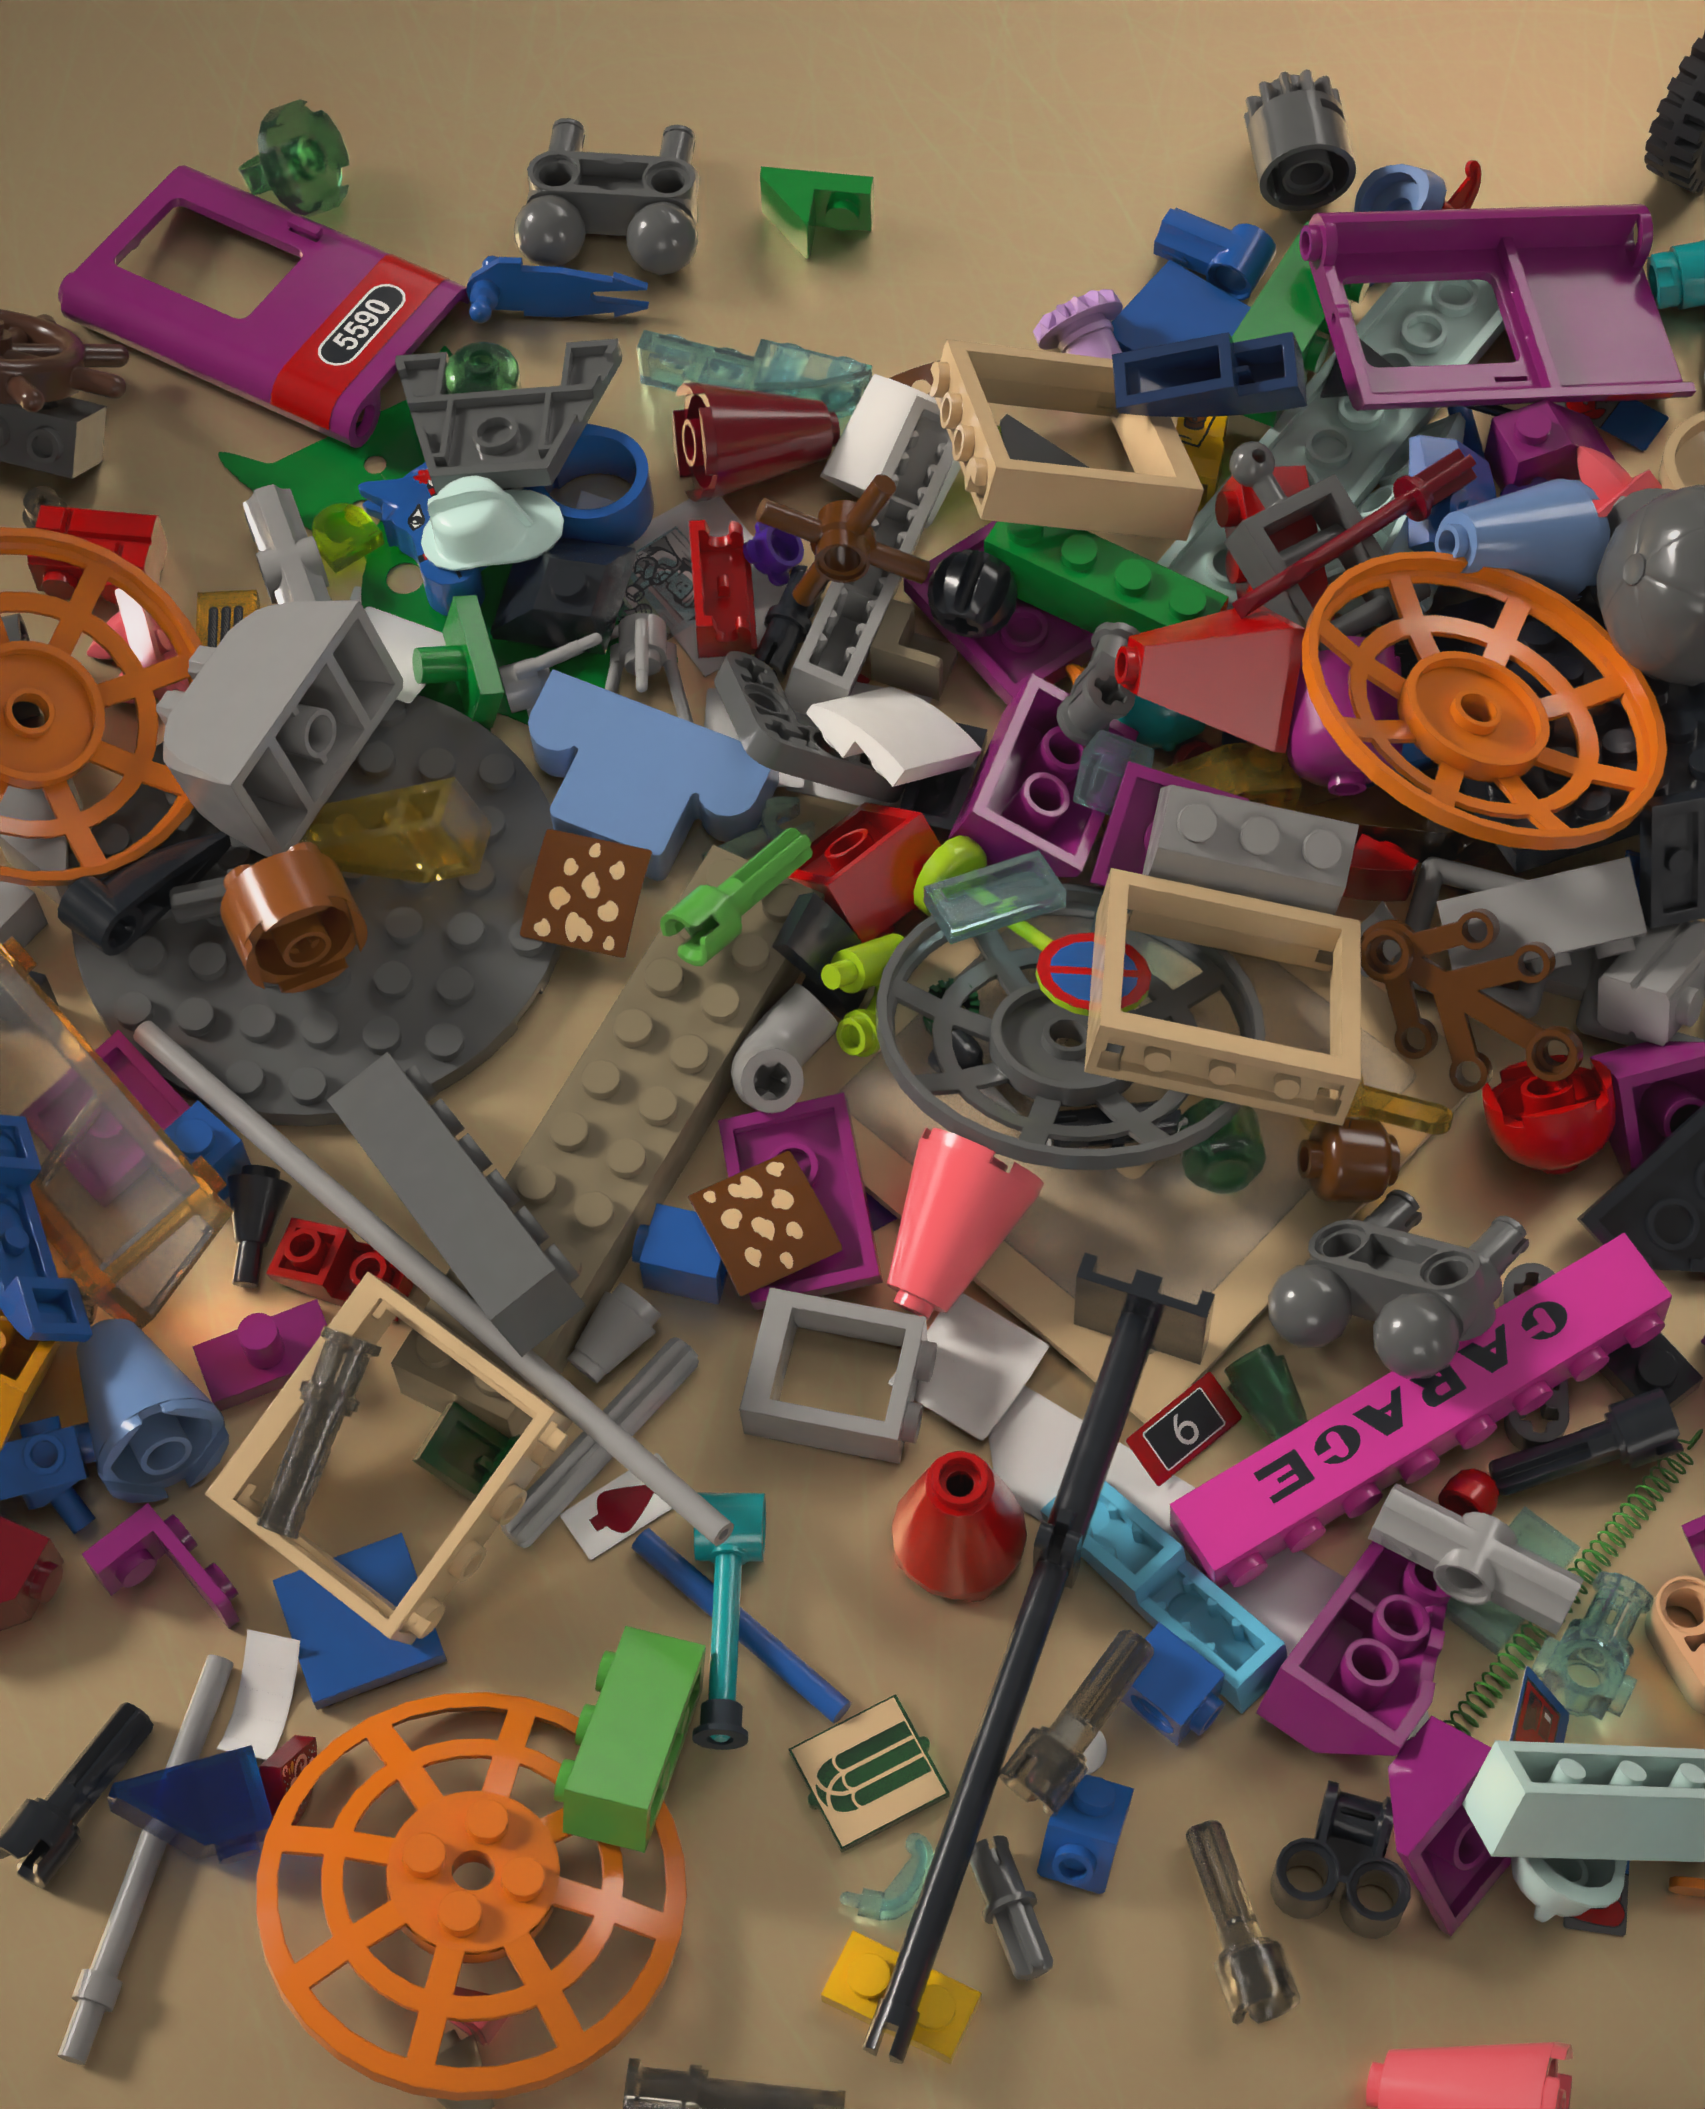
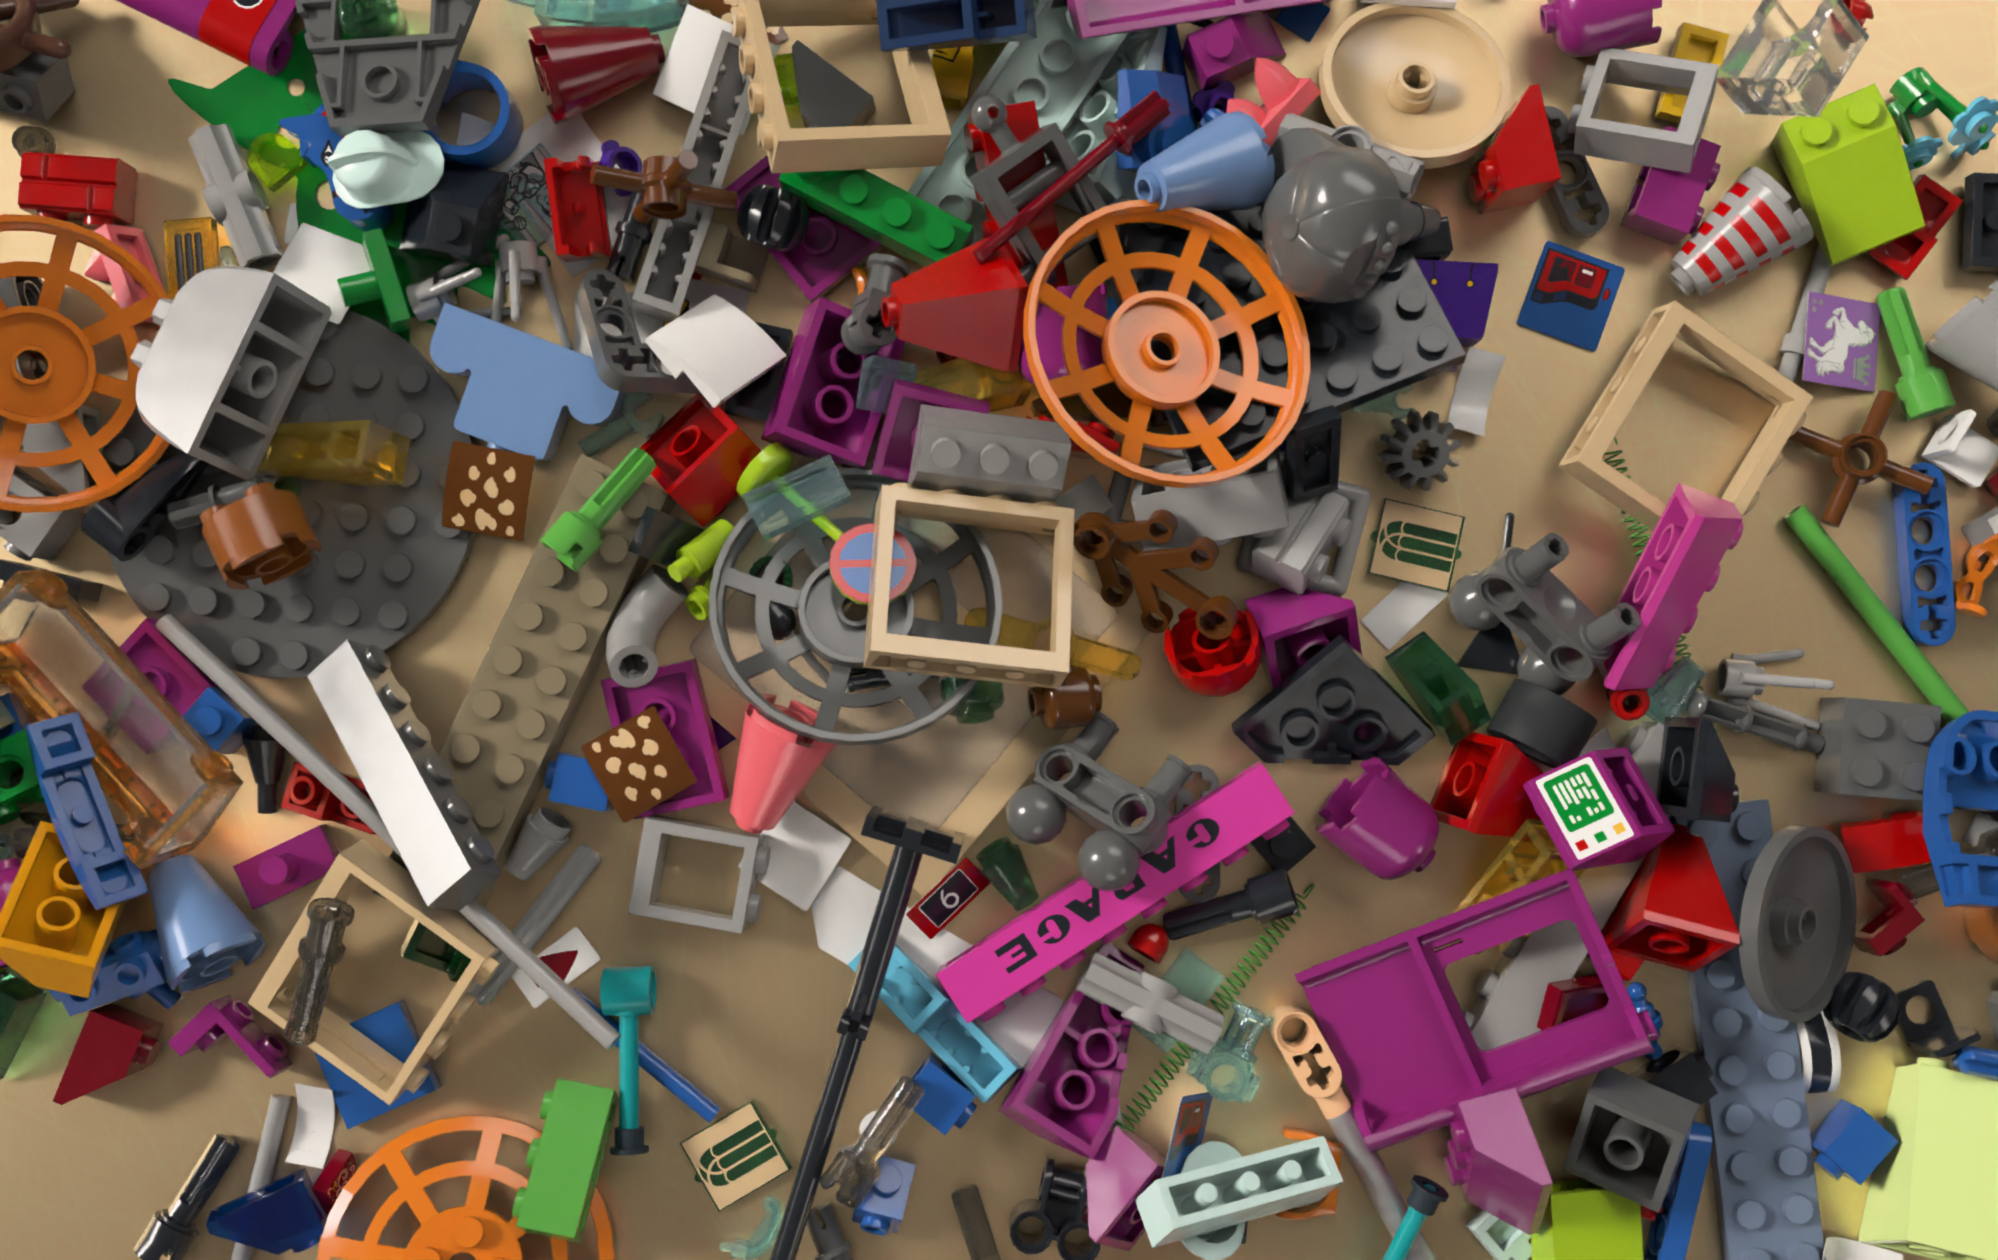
camera: 10 degrees left, 25 degrees up
red cone [891,1451,1027,1602] -> none

